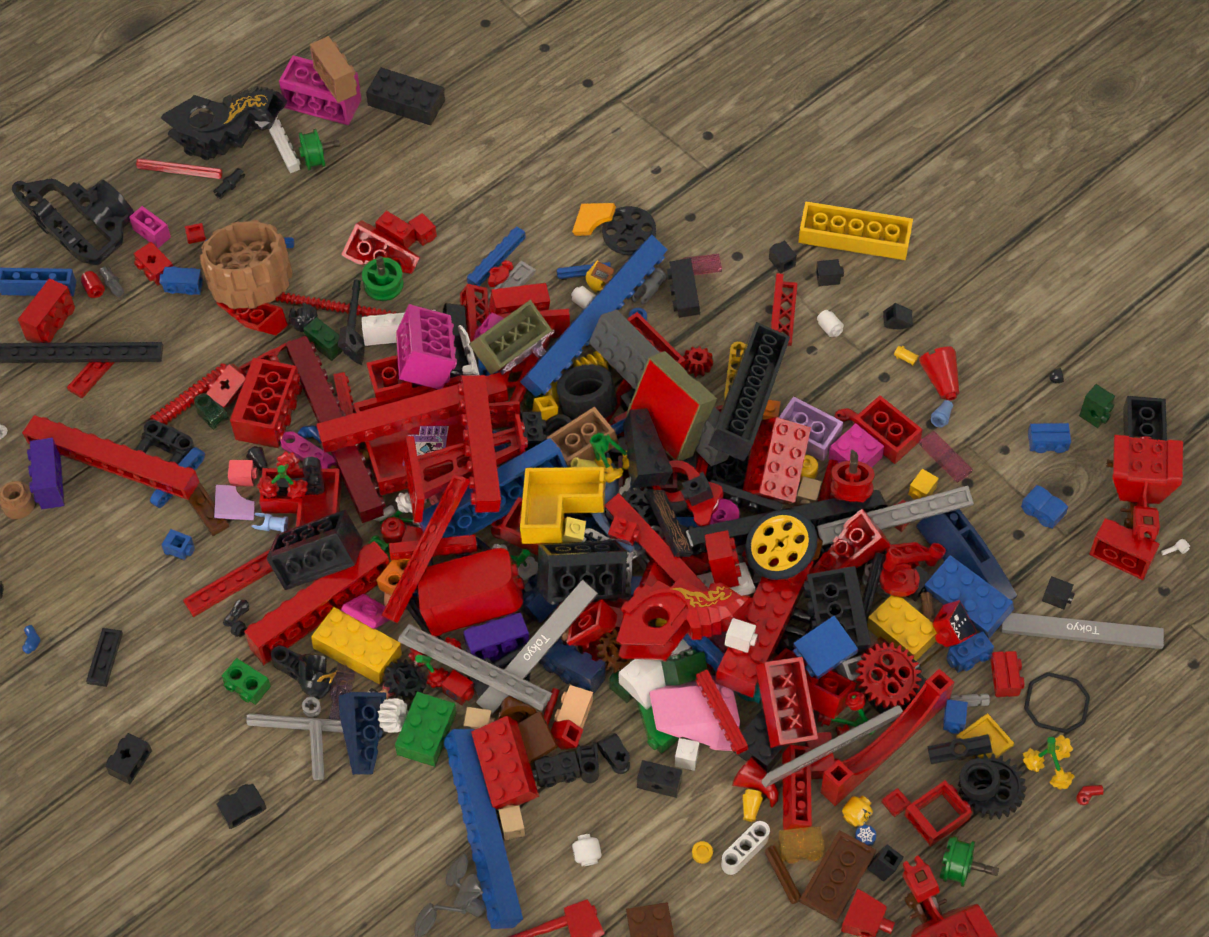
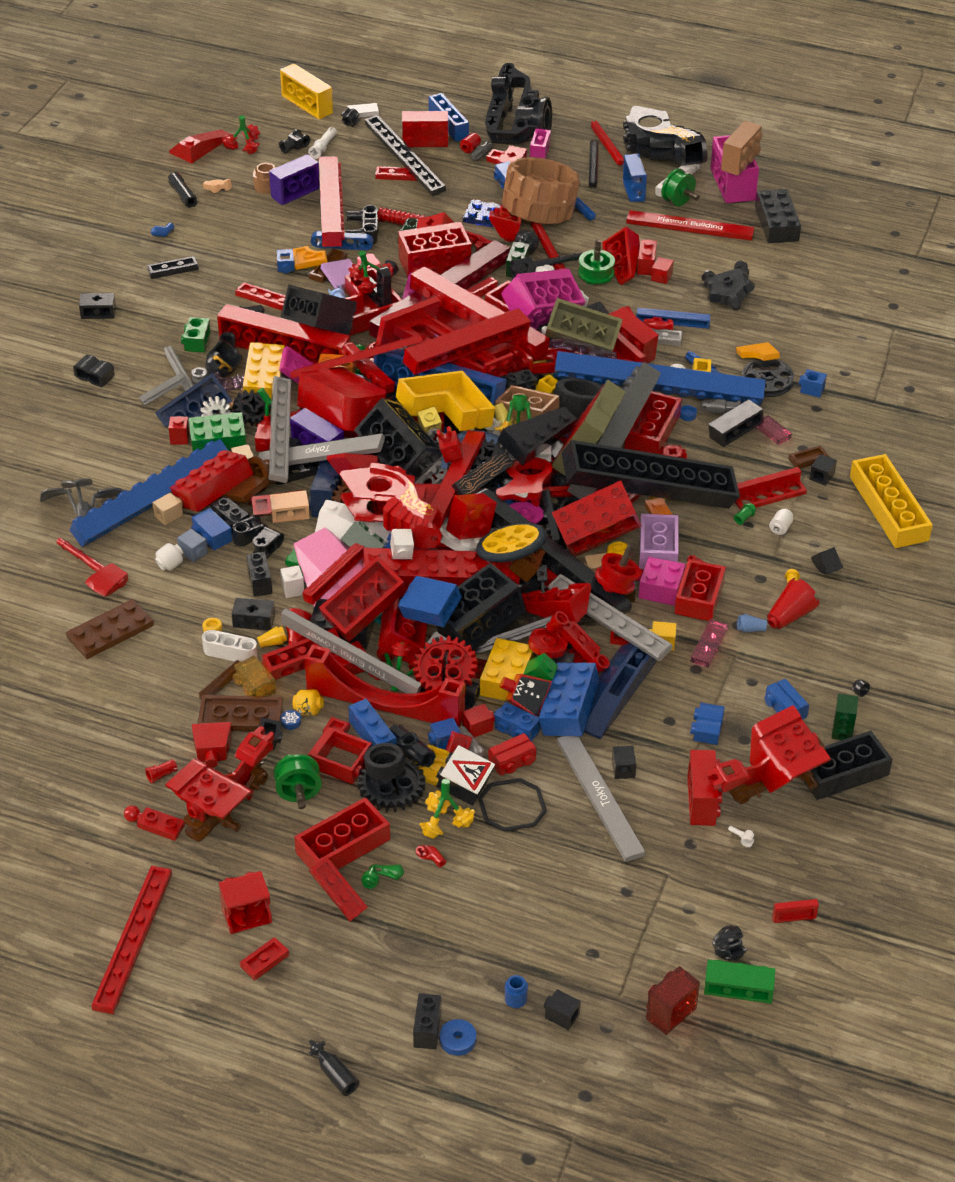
camera: 60 degrees right, 15 degrees down
black pin [213,168,245,199] -> none
tile [591,262,614,283] -> none
black brick [681,472,713,506] -> none
black brick [816,259,844,287] -> none
none -> red brick [168,416,190,445]
none -> sand blue brick [177,529,208,562]
none -> blue brick [191,508,232,551]
none -> black brick [232,598,275,631]
none -> light orange tile [293,246,328,270]
none -> red brick [294,797,390,870]
none -> red tile [309,856,368,922]
none -> blue brick [348,699,396,761]
none -> green piece [361,864,404,889]
none -> piece [436,745,495,806]
none -> red tile [446,731,473,753]
none -> red brick [462,704,495,738]
none -> clear blue plate [463,200,500,227]
none -> red tile [486,149,504,164]
none -> green brick [523,653,558,681]
none -> black axle [589,140,598,188]
none -> blue window [623,154,647,202]
none -> red tile [626,210,755,241]
none -> black shield [702,260,755,311]
none -> green pin [734,503,756,525]
none -> reddish brown tile [788,445,829,469]
none -> blue brick [799,369,827,398]

